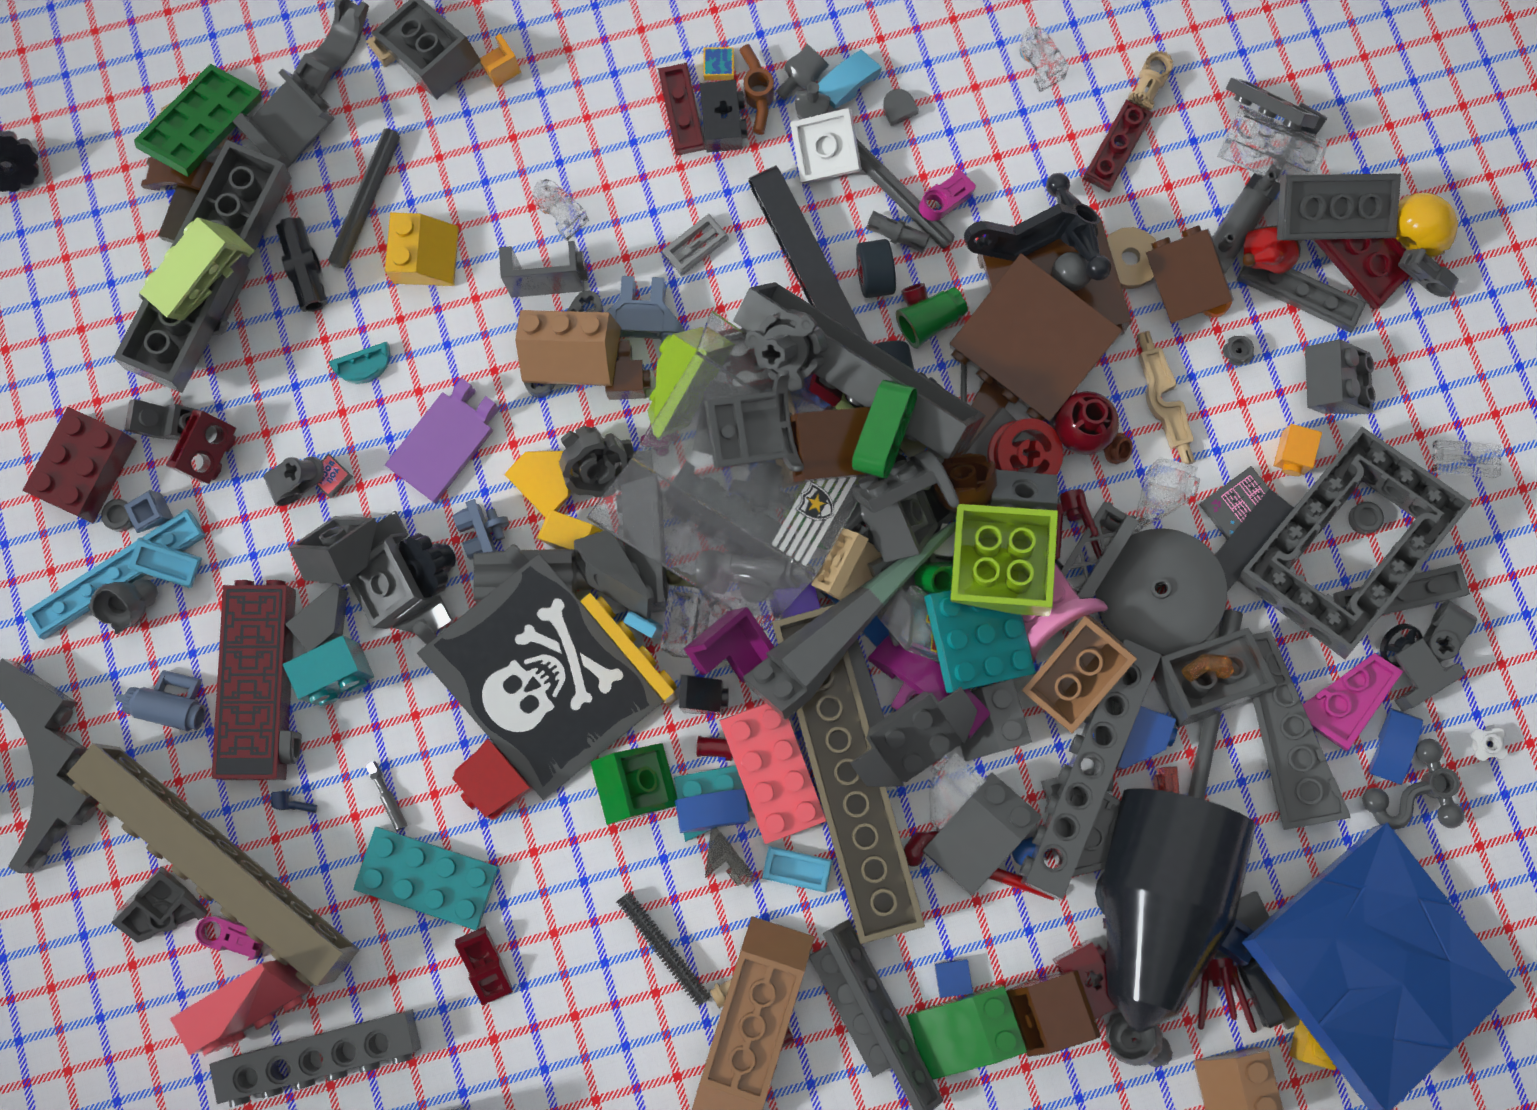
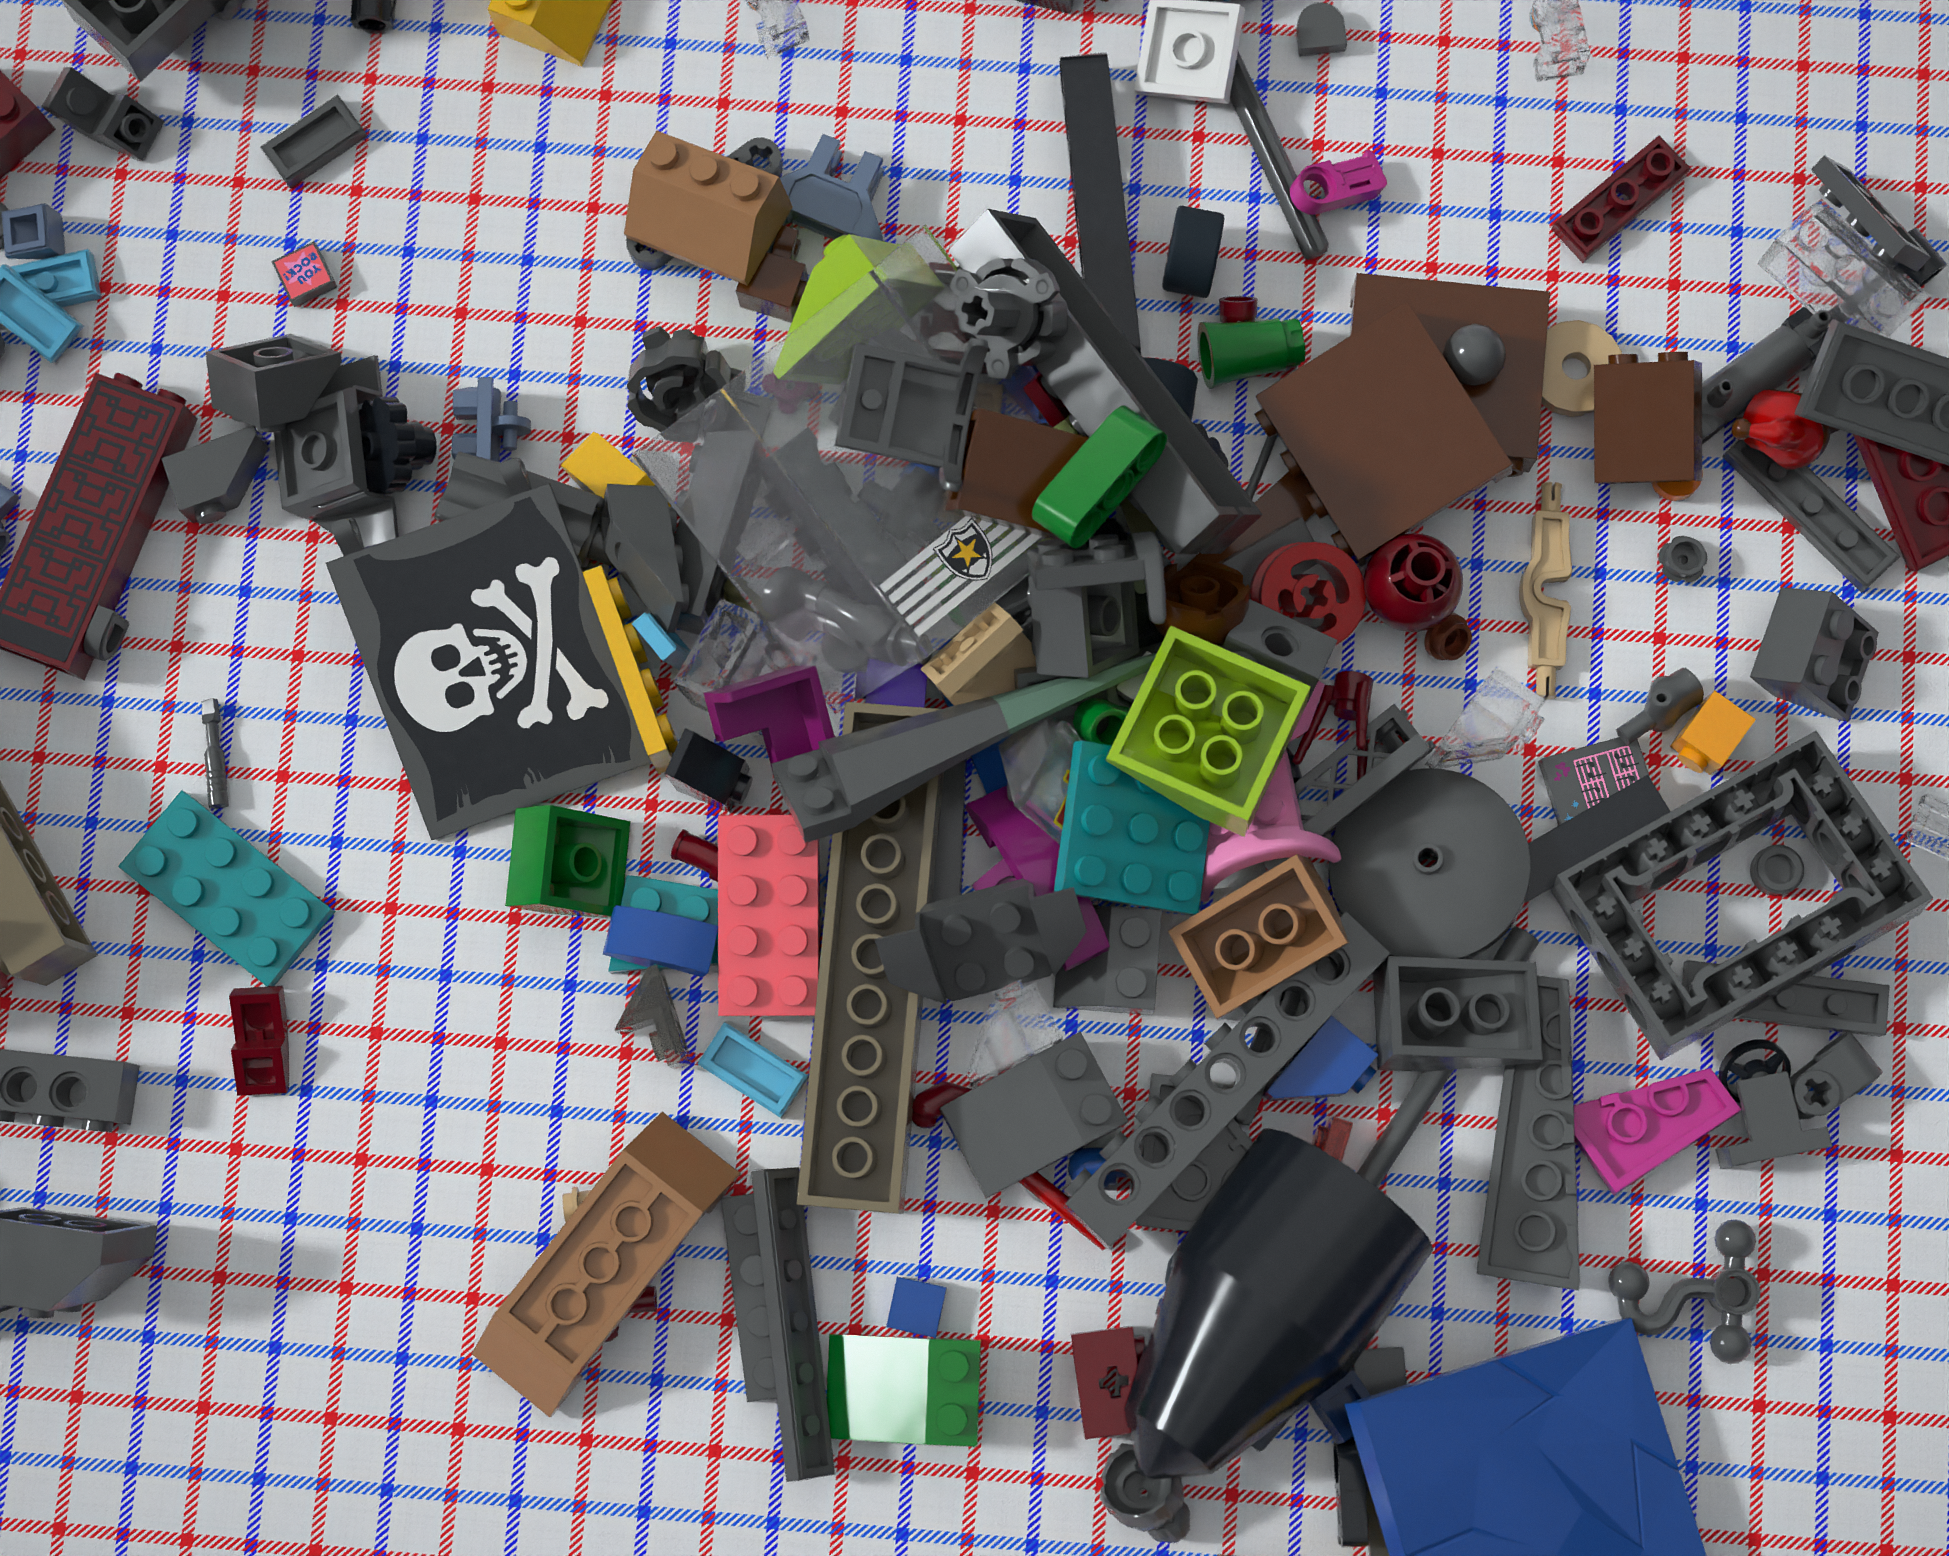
camera: 20 degrees right, 0 degrees up
dark red brick [166,410,237,484] -> none
dark grey piece [263,456,324,506] -> none
dark blue hand [271,791,317,813] -> none
teal brick [283,635,374,707] -> none
teal tile [328,341,391,384] -> none
medium lavender tile [385,378,500,504] -> none
red torso [452,738,534,820] -> none
dark grey panel [499,241,589,298] -> none
yellow slope [504,451,573,518] -> none
dark grey axle [616,891,711,1008] -> none
light grey tile [661,214,729,276] -> none
dark grey pin [866,211,930,253] -> none
black piece [964,173,1112,281] -> none
reddish brown slope [1006,970,1101,1057] -> none
tan connector [1128,50,1173,111] -> none
clear orange arm [1182,654,1234,682] -> none
dark red plant [1198,958,1257,1033] -> none
blue slope [1368,708,1423,785] -> none
white plate [1471,727,1508,761] -> none
none -> dark grey tile [260,95,368,189]
none -> dark grey piece [1616,668,1704,745]

